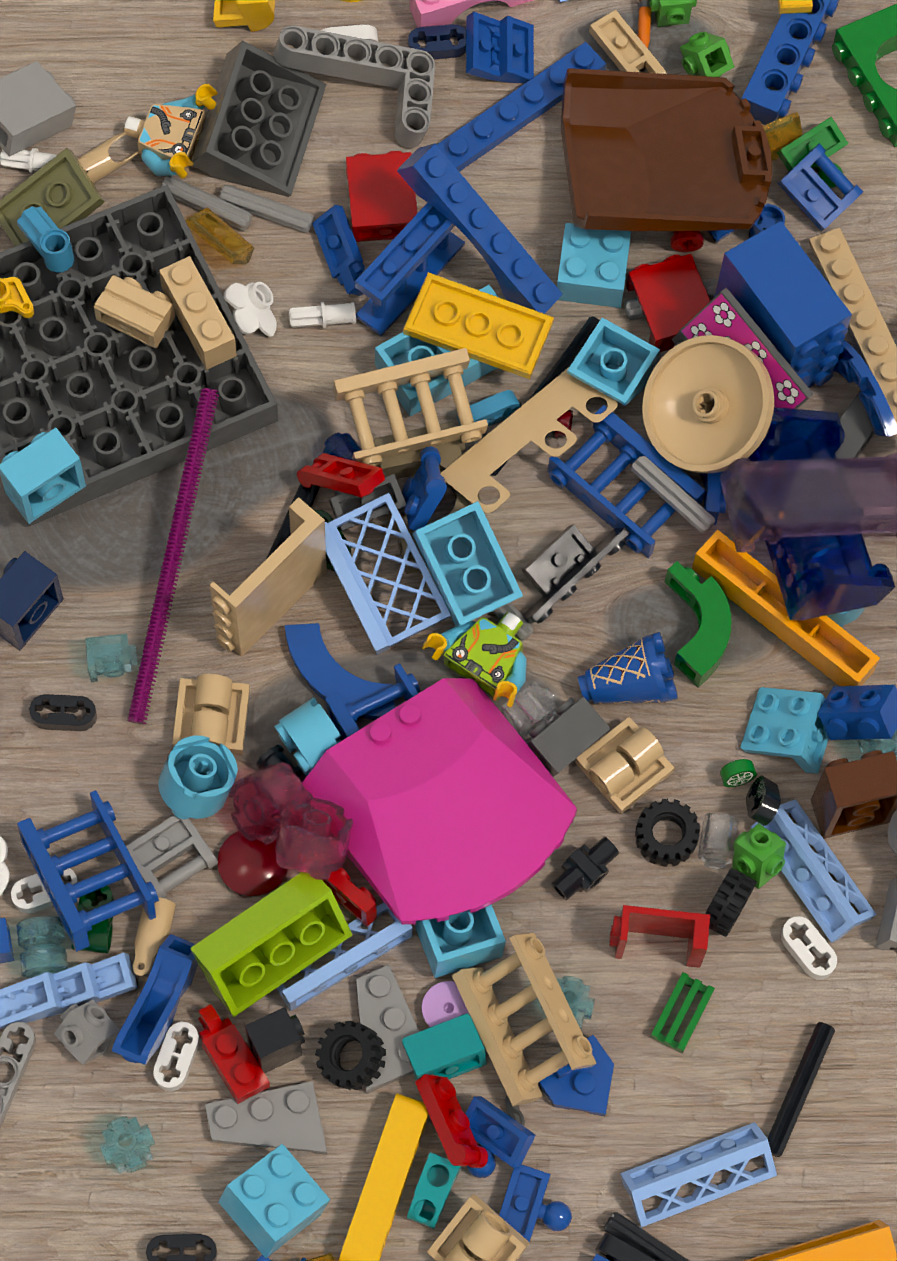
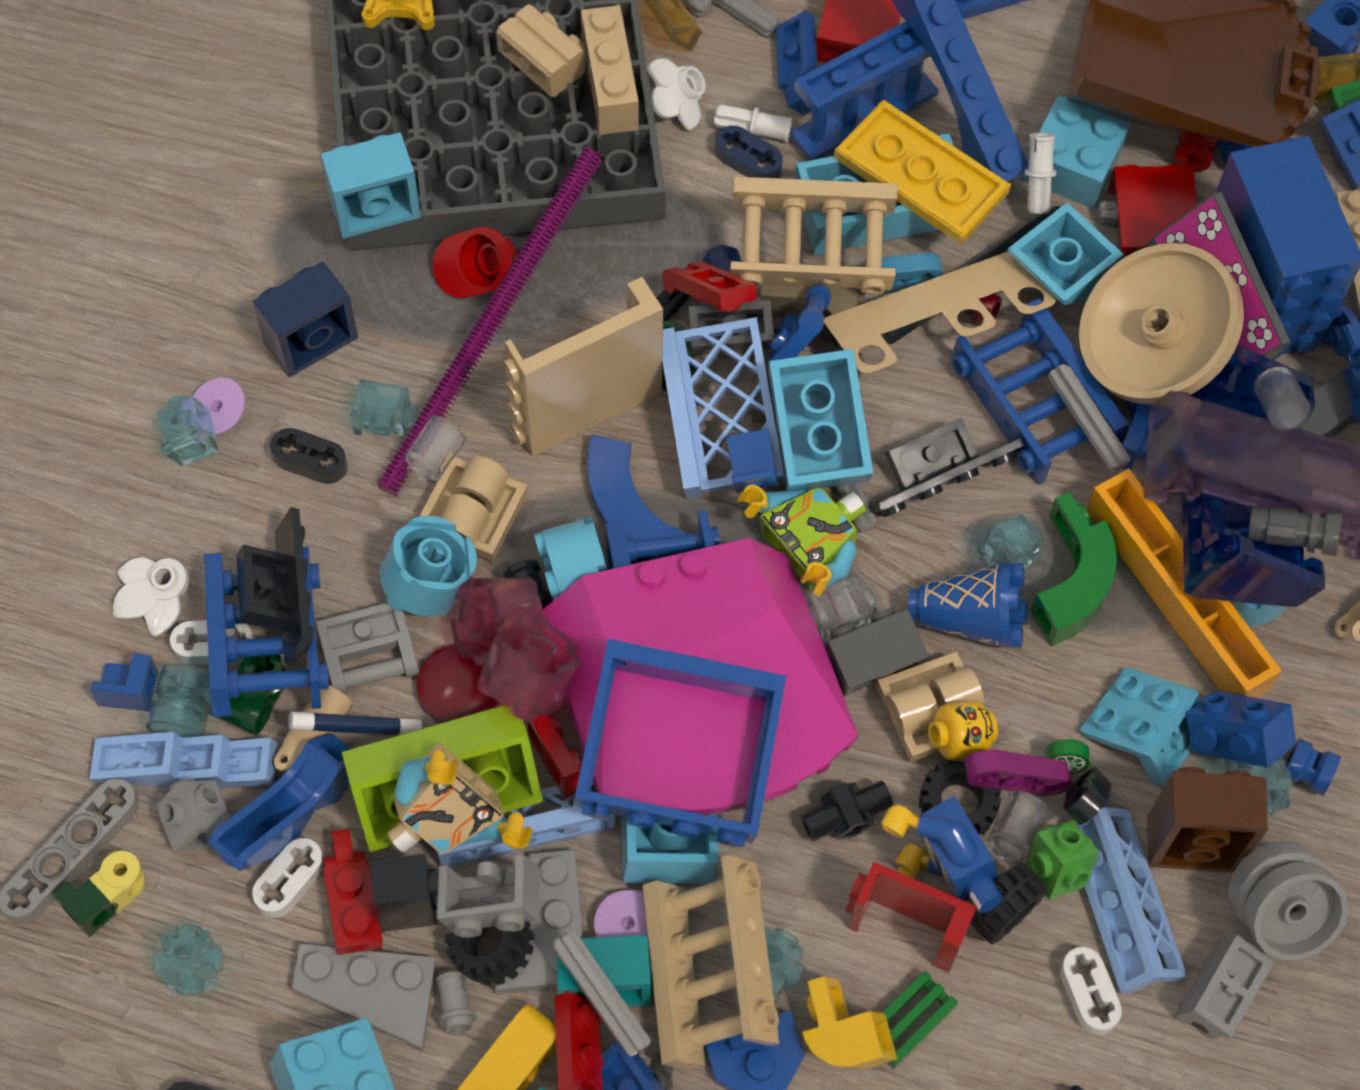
camera: 20 degrees right, 5 degrees down
none -> leg [53,850,146,938]
none -> black bracket [236,507,314,665]
none -> dark blue bar [288,712,422,736]
none -> torso [388,742,533,853]
none -> clear brick [404,415,467,483]
none -> red piece [433,227,521,298]
none -> light grey pin [436,971,476,1034]
none -> light grey window [437,854,544,937]
none -> light grey axle [553,930,650,1057]
none -> blue window [573,639,787,847]
none -> dark blue beam [715,125,783,178]
none -> blue bracket [727,429,778,493]
none -> yellow brick [802,976,897,1069]
none -> blue torso [881,796,1003,913]
none -> yellow head [928,700,998,761]
none -> magenta beam [964,750,1073,796]
none -> clear light blue brick [977,513,1044,568]
none -> white axle [1024,132,1056,214]
none -> dark grey axle [1248,506,1342,556]
none -> clear brick [1254,367,1311,430]

